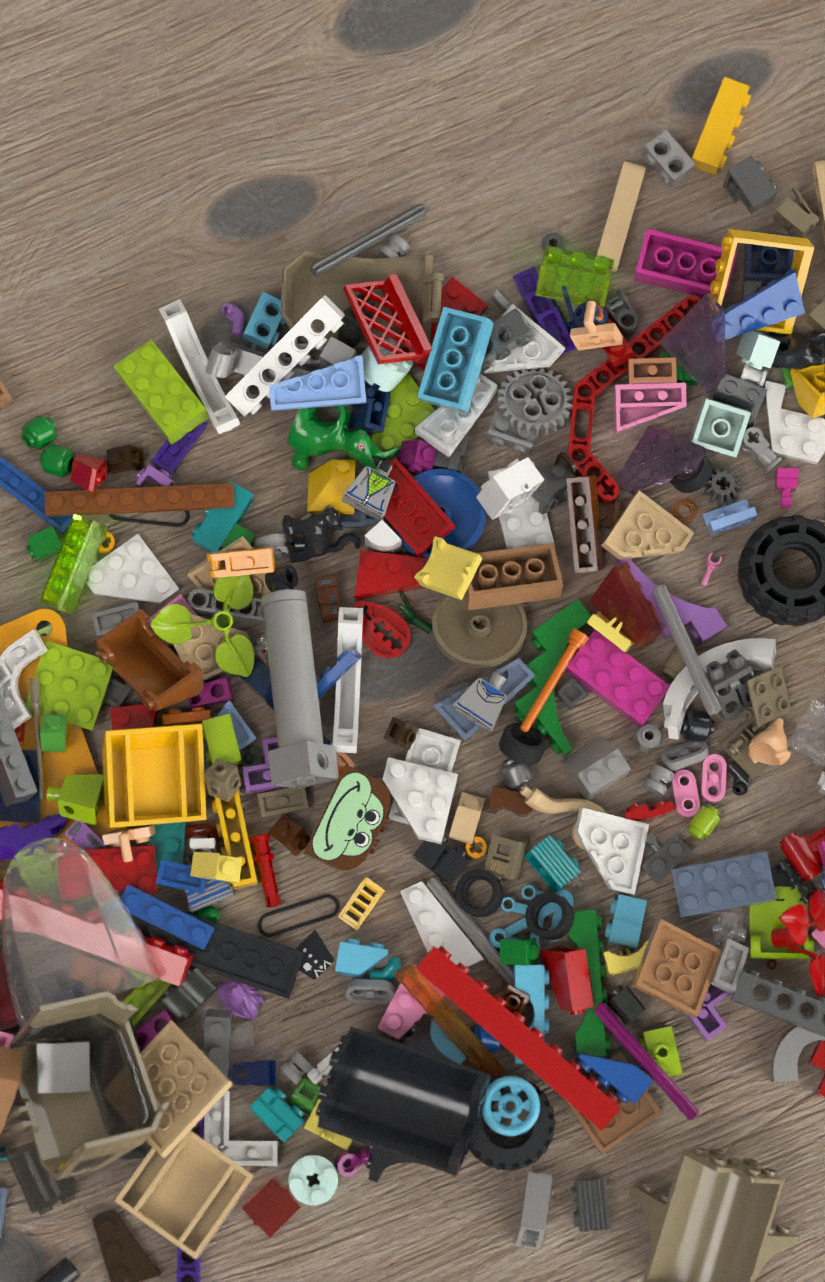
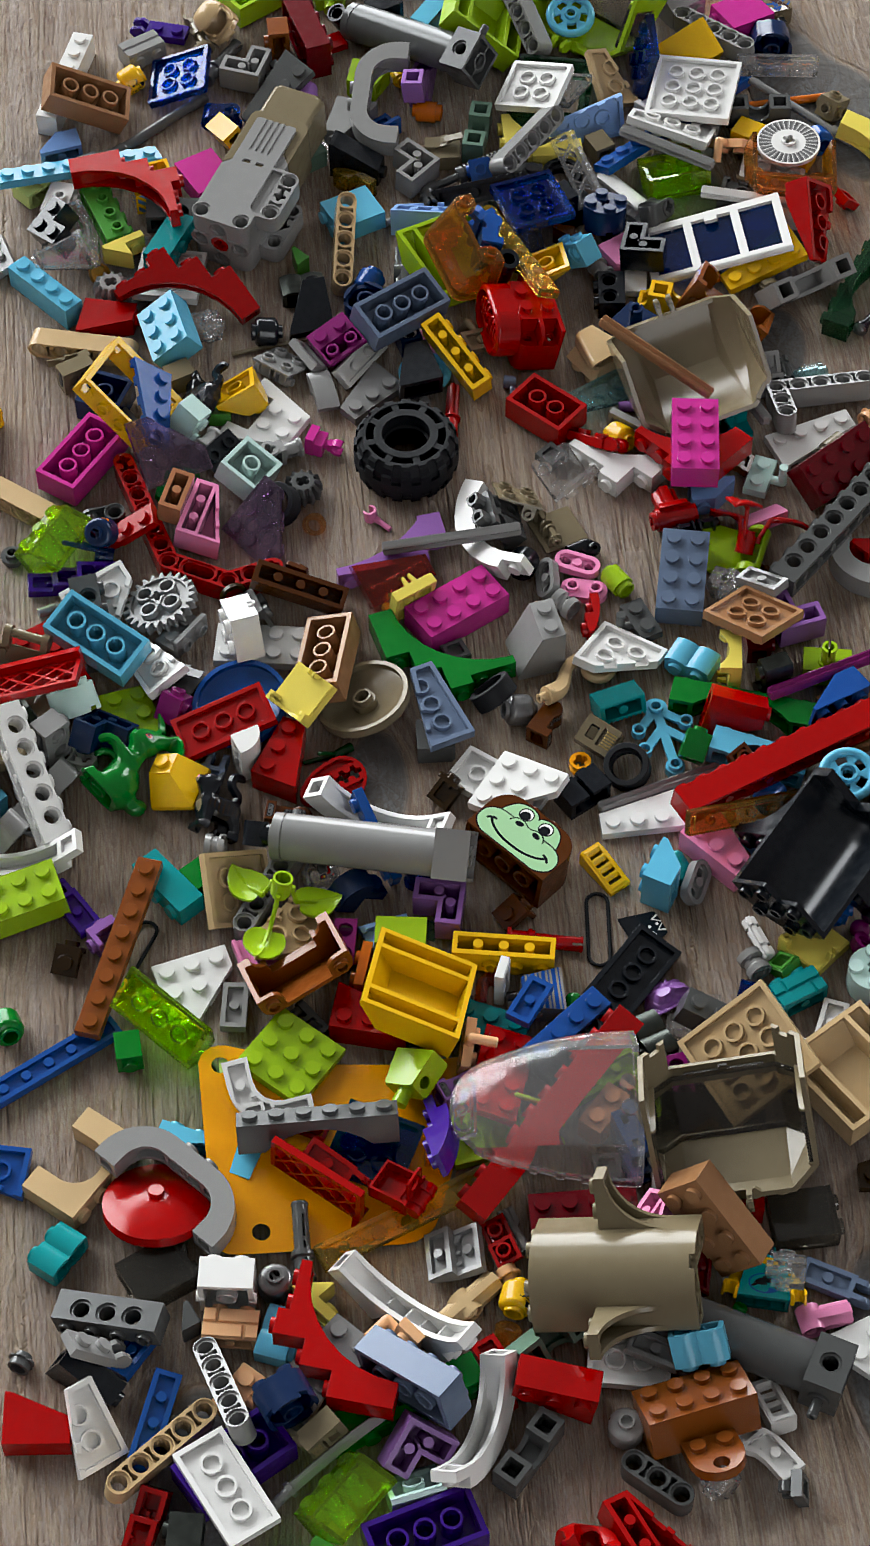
camera: 70 degrees left, 25 degrees down
dark tan piece [30,678,44,799] -> none
light grey slope [36,1041,90,1093] -> none
green head [39,444,75,478] -> none
bright green brick [40,714,68,752] -> none
red slope [70,453,108,492] -> none
light yellow slope [190,852,242,883] -> none
dark tan brick [204,759,241,802] -> none
light orange plate [207,547,275,578] -> none
dark tan plate [257,788,309,819] -> none
light blue wing [269,355,366,411] -> none
torso [341,460,395,521] -> none
tan slope [449,792,485,844] -> none
light grey torso [451,672,507,734] -> none
orange piece [520,628,589,732] -> none
black tyre [525,892,574,940] -> none
light nougat plate [570,301,623,350] -> none
tan plate [601,490,694,560] -> none
light grey brick [634,724,661,752] -> none
dark tan brick [662,646,686,681] -> none
light blue bracket [703,500,758,537] -> none
dark grey brick [723,155,777,214] -> none
light nougat hat [748,718,791,766] -> none

